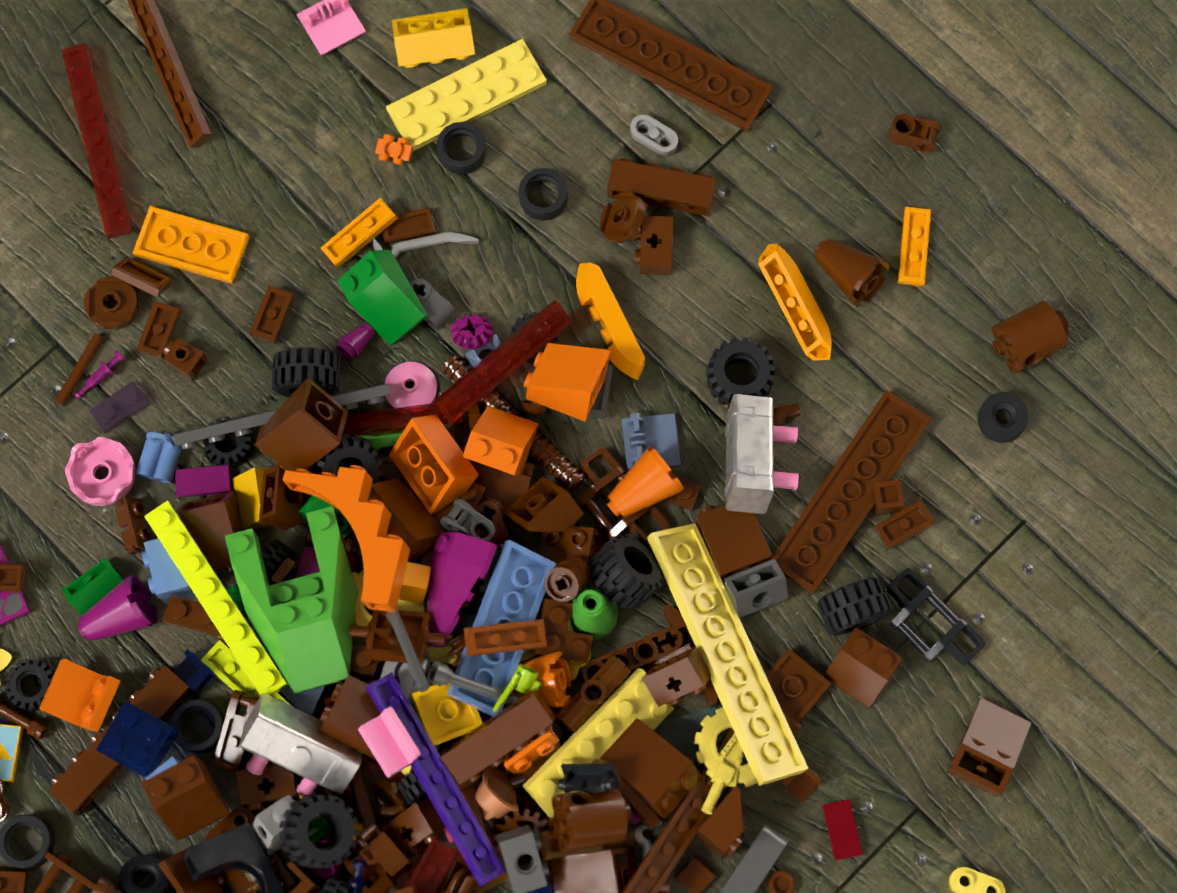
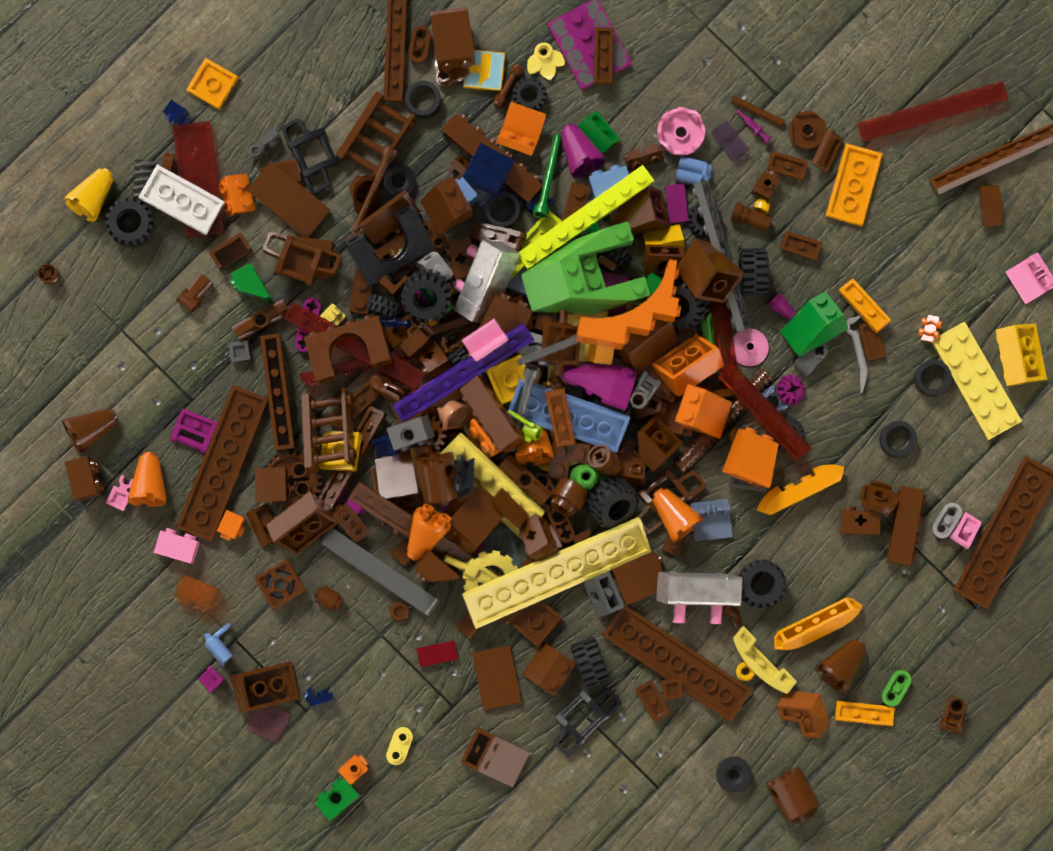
camera: 90 degrees right, 10 degrees up
none -> orange cone [407,504,451,561]
none -> reddish brown tile [449,155,475,180]
none -> reddish brown tile [472,645,521,710]
none -> reddish brown tile [490,488,529,528]
none -> green piece [533,134,561,218]
none -> reddish brown piece [551,478,589,517]
none -> reddish brown axle [730,202,772,232]
none -> light yellow slope [733,626,797,694]
none -> yellow plate [736,662,755,681]
none -> yellow hinge [753,198,770,214]
none -> dark orange panel [777,690,830,739]
none -> bright green plate [881,670,911,706]
none -> bright pink slope [949,512,982,549]
none -> reddish brown slope [979,185,1002,227]

